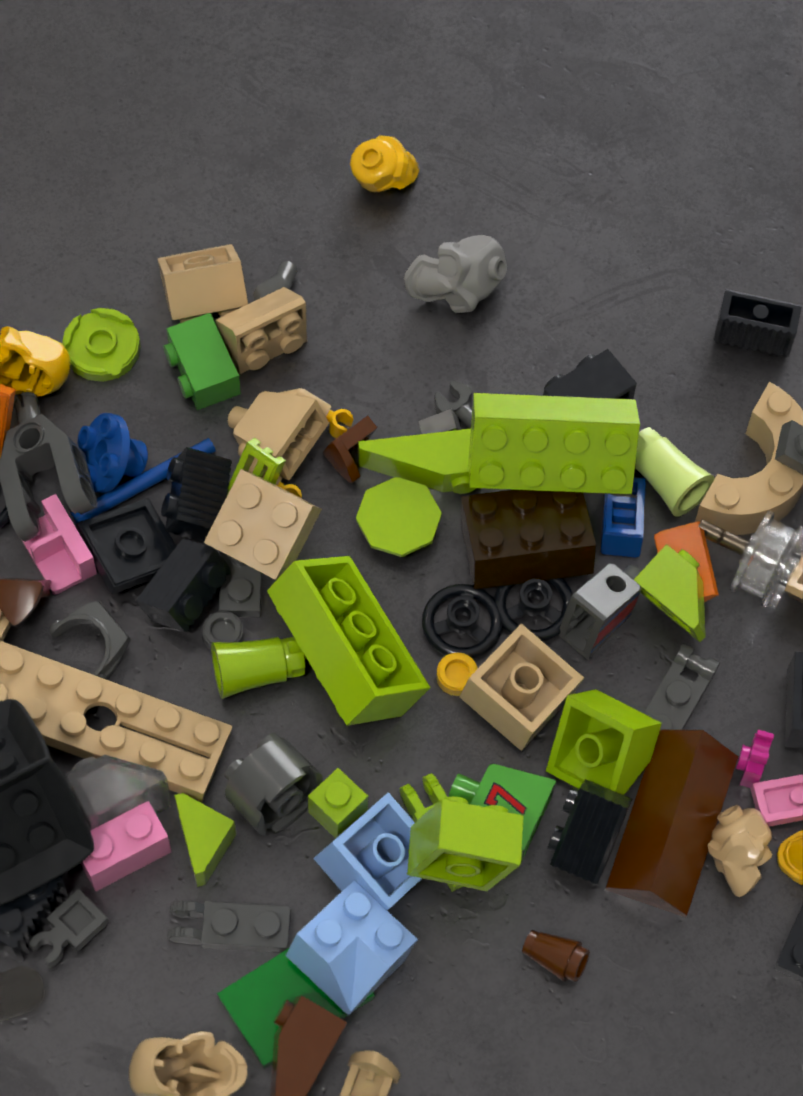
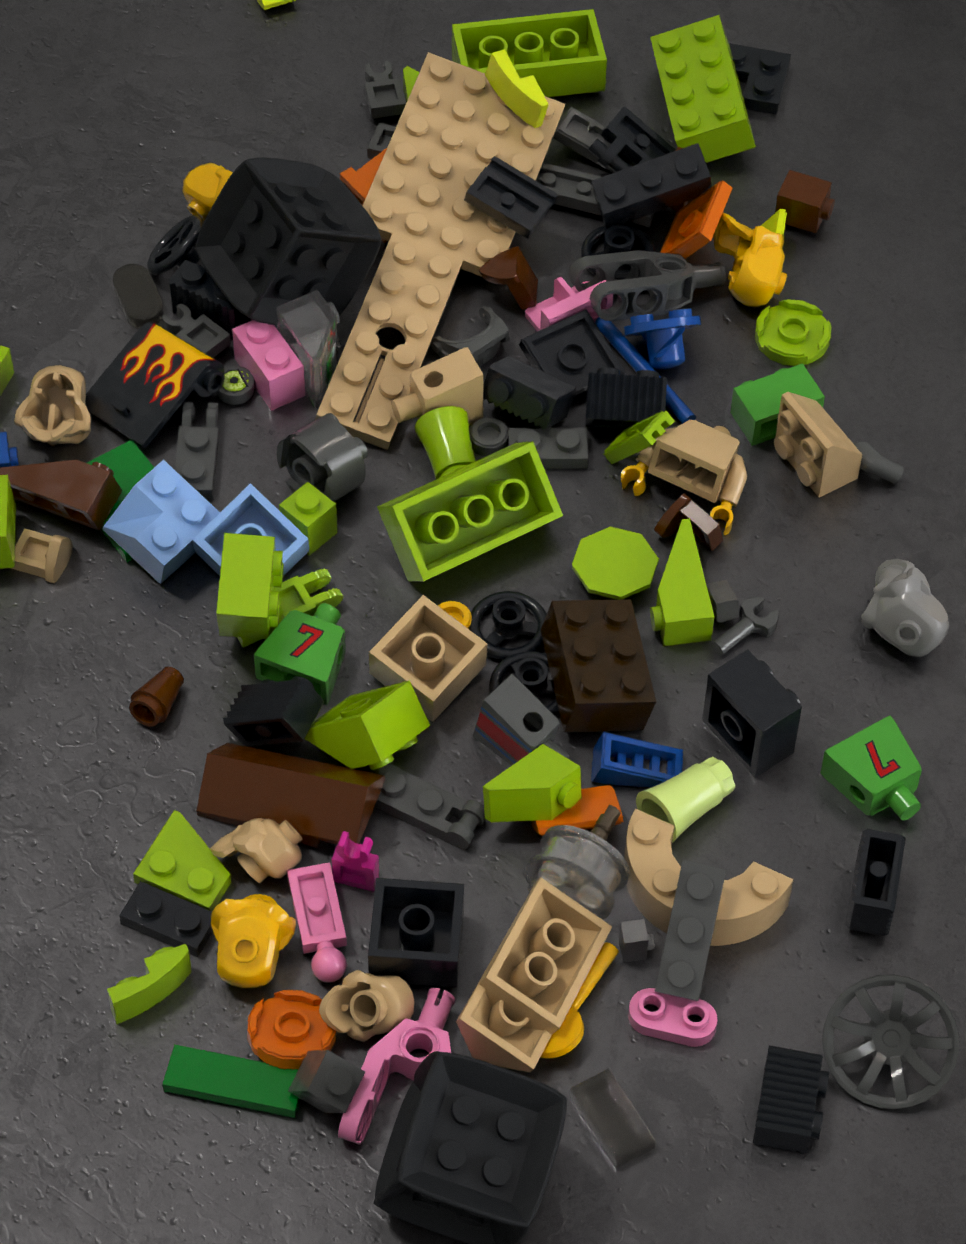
camera: 90 degrees right, 10 degrees down
tan slope [157,244,248,323] -> none
lime slope [175,793,236,887] -> none
tan brick [204,469,322,580] -> none
lime brick [468,393,640,494] -> none
none -> black door [85,322,225,449]
none -> lime wing [133,810,231,911]
none -> tile [216,366,255,405]
none -> tan torso [391,347,483,426]
none -> bright green torso [820,715,922,821]

